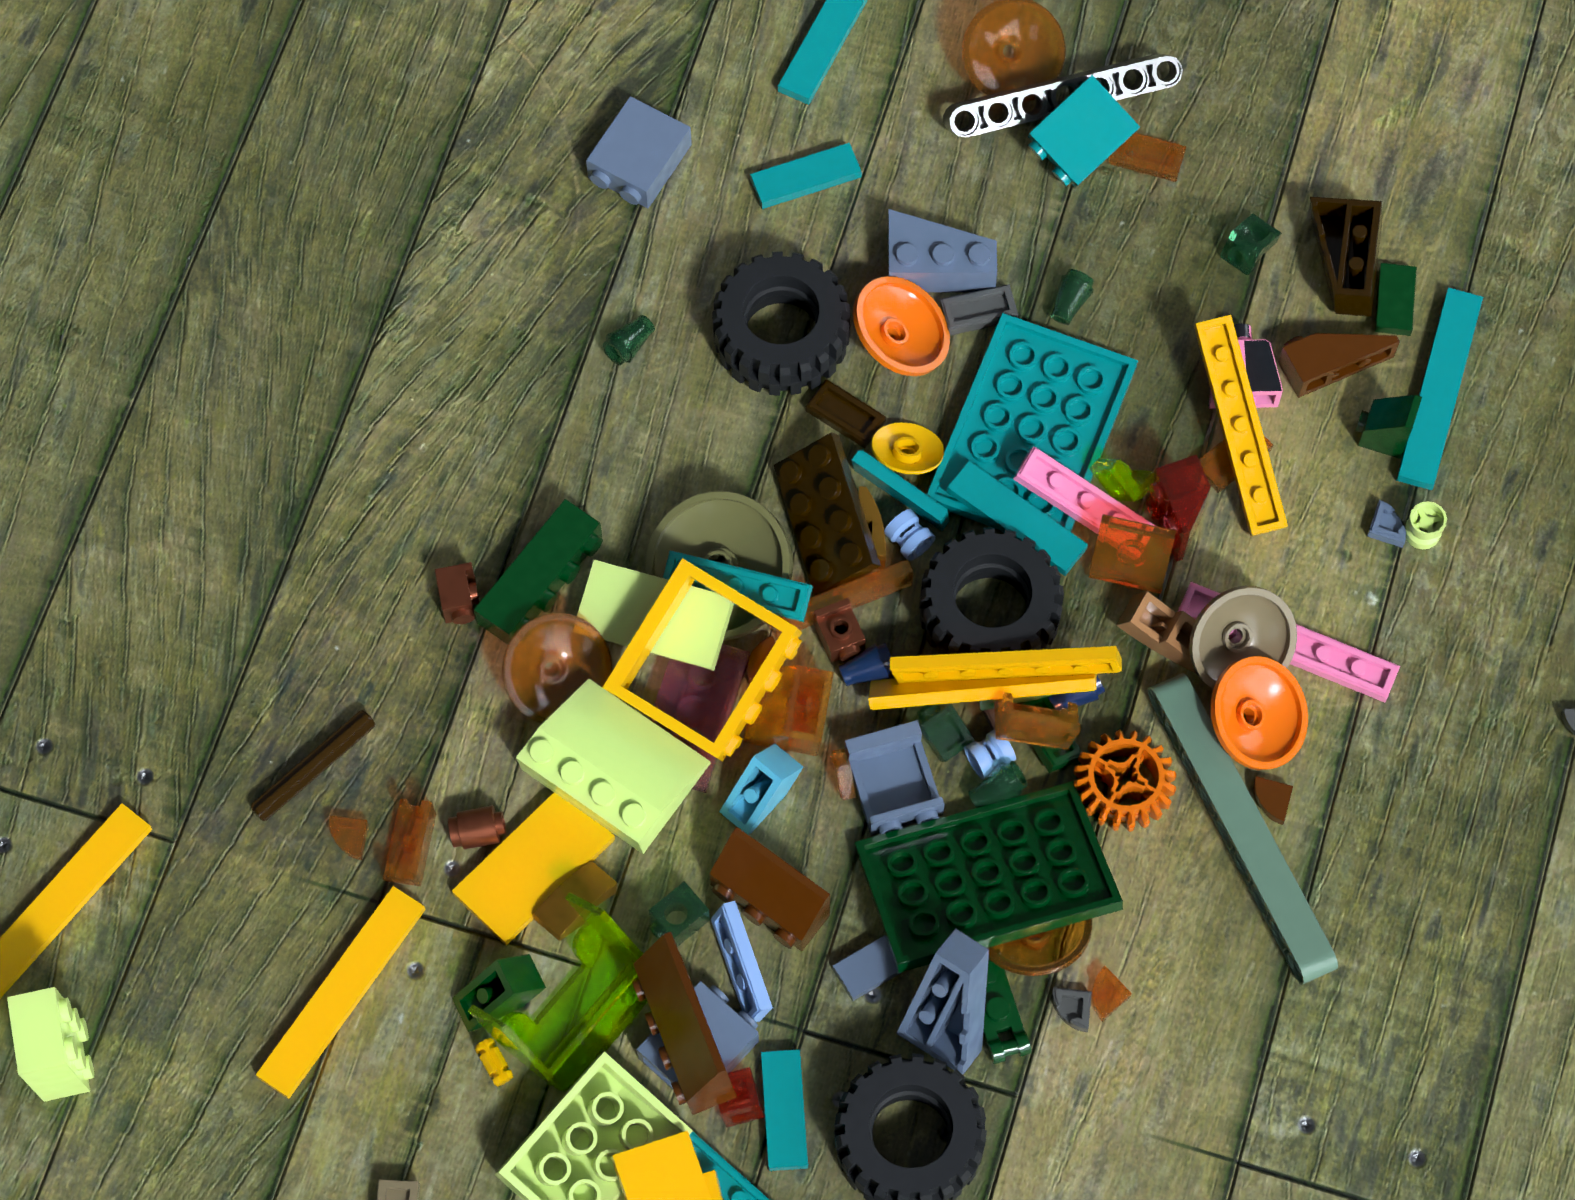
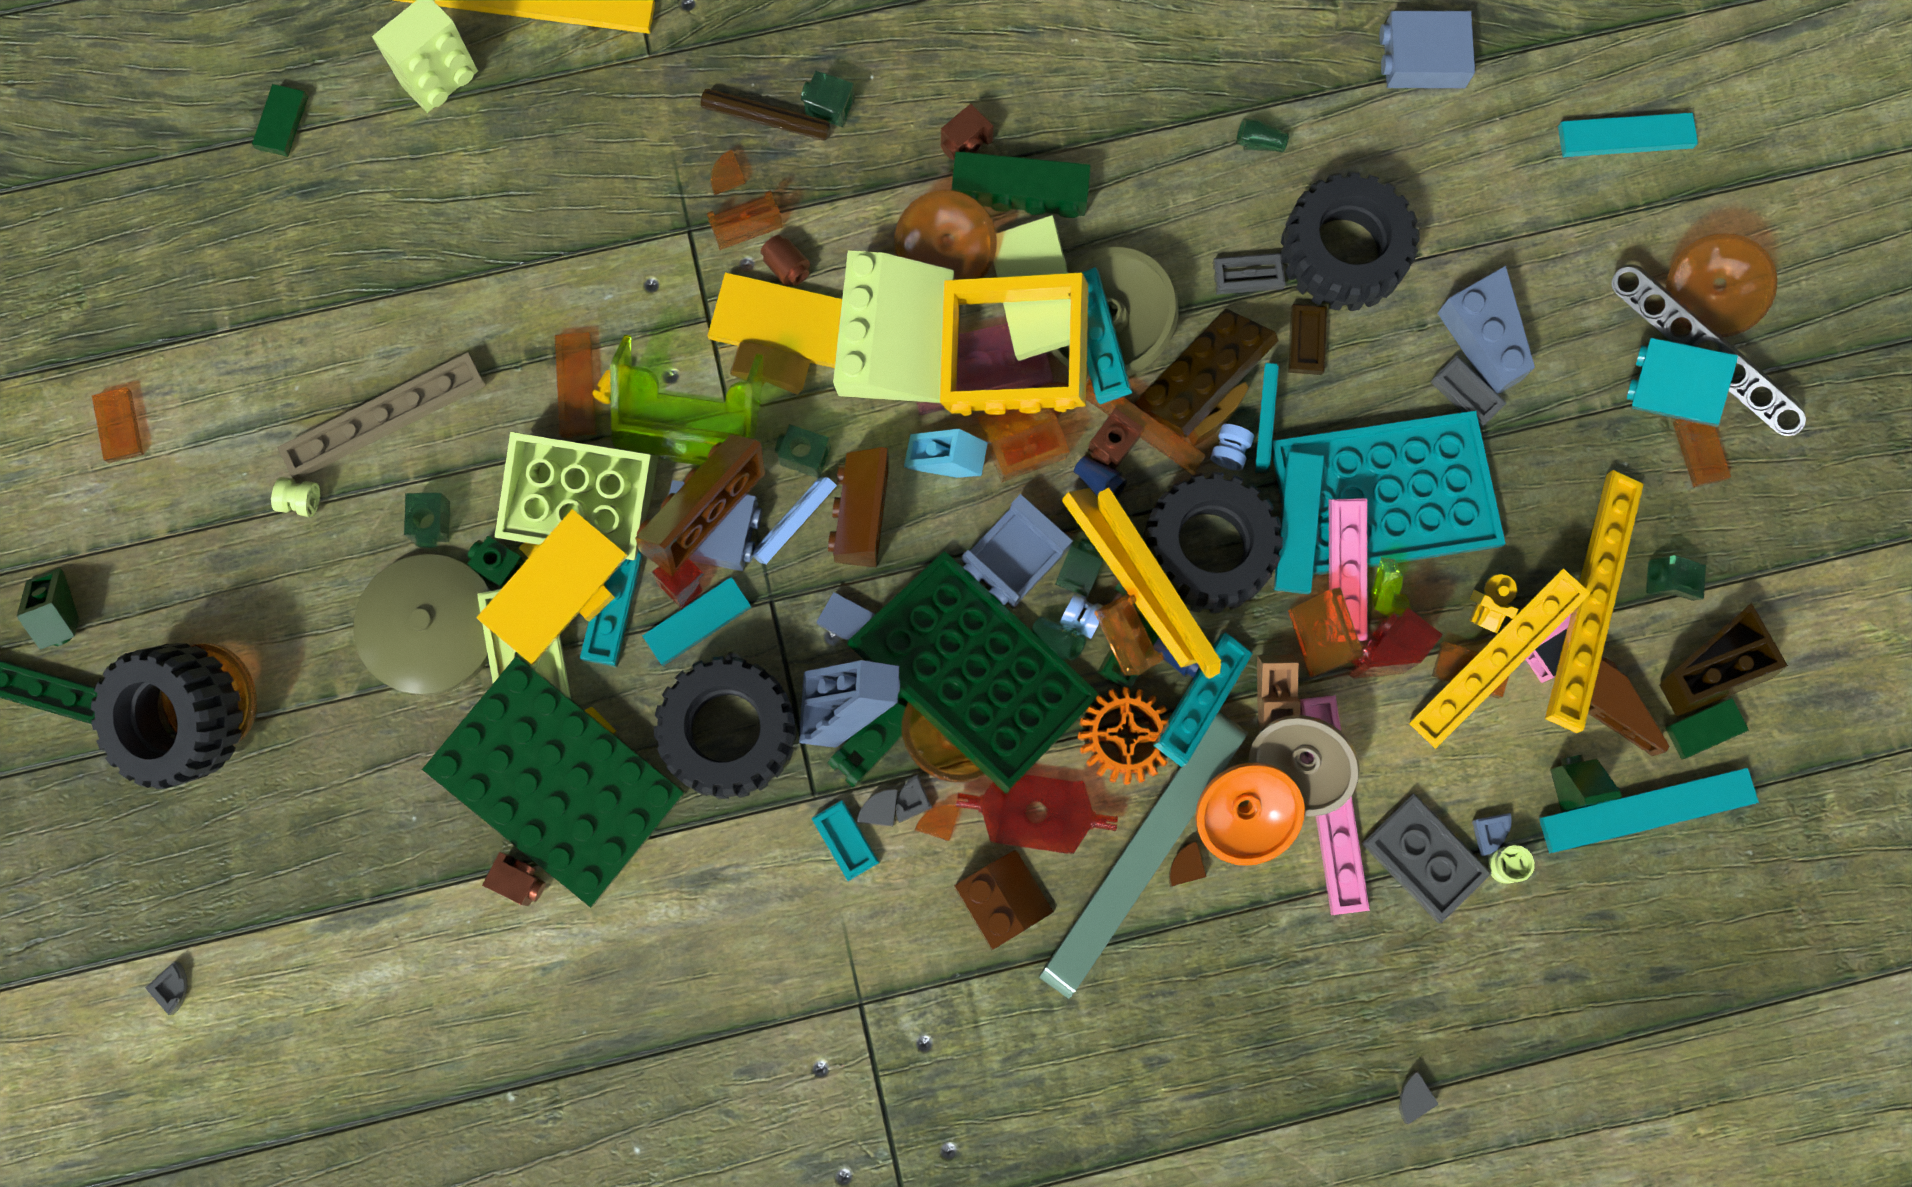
camera: 55 degrees right, 10 degrees up
yellow tile [256,886,426,1099] -> none
dark green slope [452,954,546,1032] -> none
teal tile [750,142,862,209] -> none
clear orange tile [830,748,856,800] -> none
orange dish [853,276,950,376] -> none
yellow dish [871,422,944,474] -> none
clear green cone [1050,269,1094,325] -> none
none -> clear orange tile [555,332,596,437]
none -> clear green brick [801,70,855,128]
none -> teal tile [811,800,879,882]
none -> dark grey tile [857,790,898,827]
none -> reddish brown slope [954,850,1054,951]
none -> clear red plate [956,774,1118,855]
none -> teal tile [1153,632,1253,767]
none -> dark grey tile [1212,253,1285,295]
none -> dark grey tile [1361,794,1492,924]
none -> yellow hips [1469,574,1519,633]
none -> yellow tile [1545,470,1644,733]

